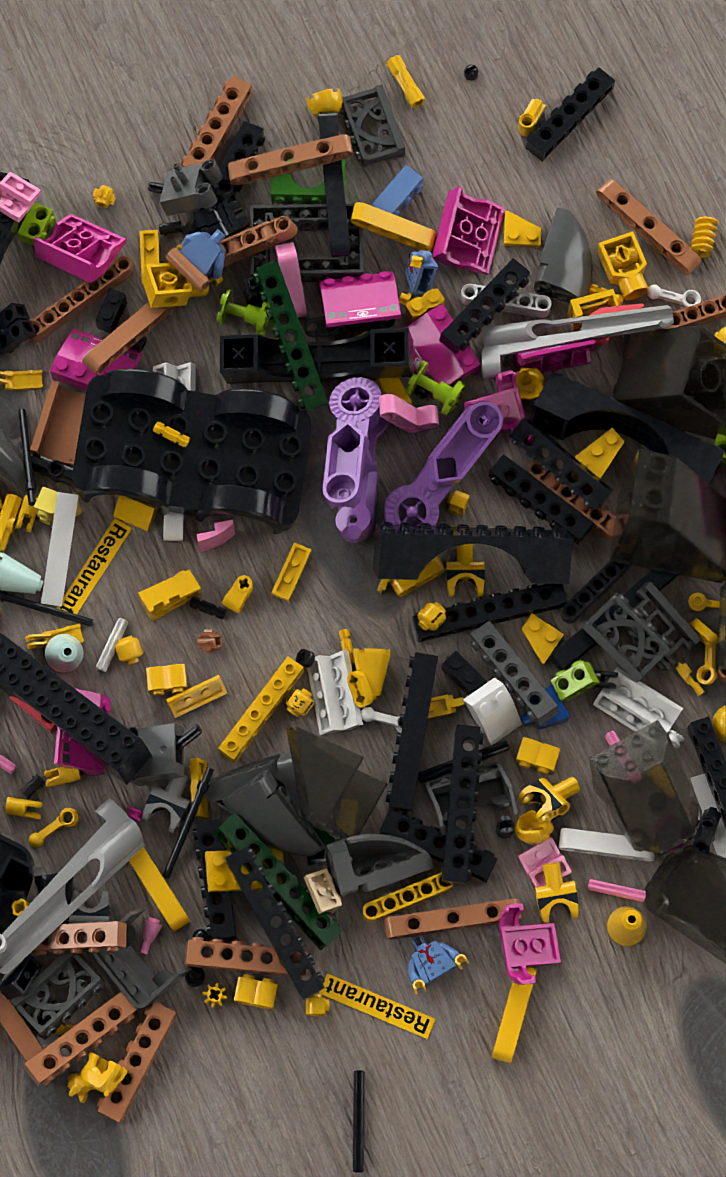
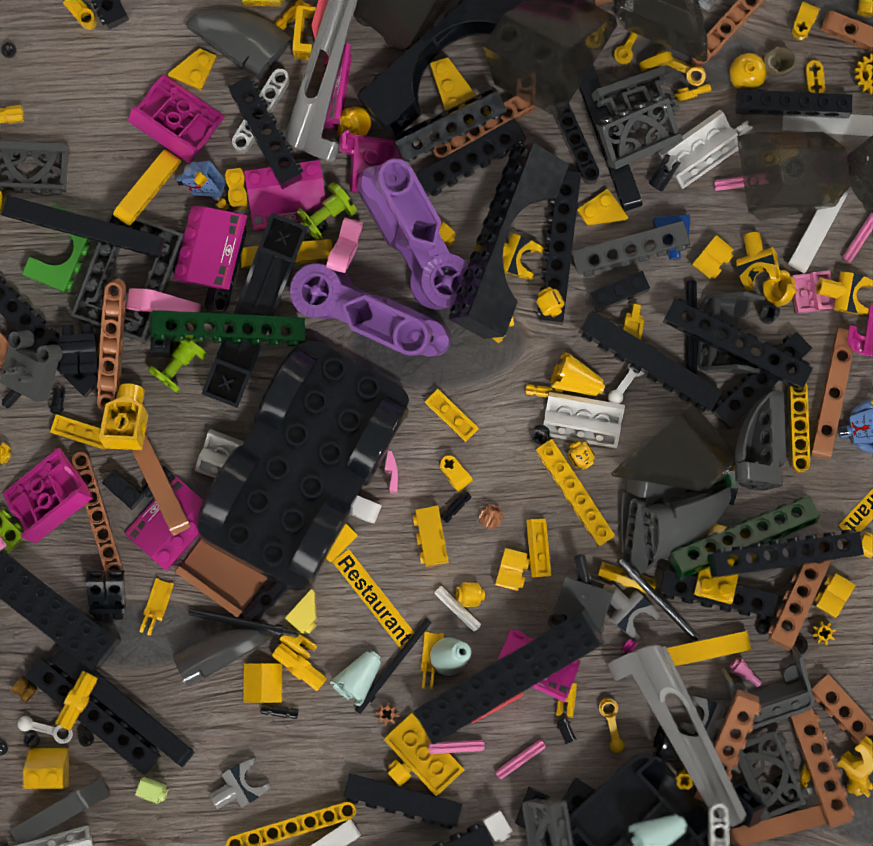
camera: 70 degrees left, 10 degrees up
yellow hinge [5,797,43,819] -> none
white sticker [41,492,79,606] -> none
yellow axle [153,422,190,447] -> none
nougat piece [166,248,211,292] -> none
medium blue torso [176,229,226,287] -> none
nougat beam [228,134,353,185] -> none
tan bracket [304,868,342,915] -> none
yellow beam [347,670,373,708] -> none
medium blue brick [372,165,423,216] -> none
white slope [463,678,522,746] -> none
lime brick [550,660,600,702] -> none
black piece [692,807,721,854] -> none

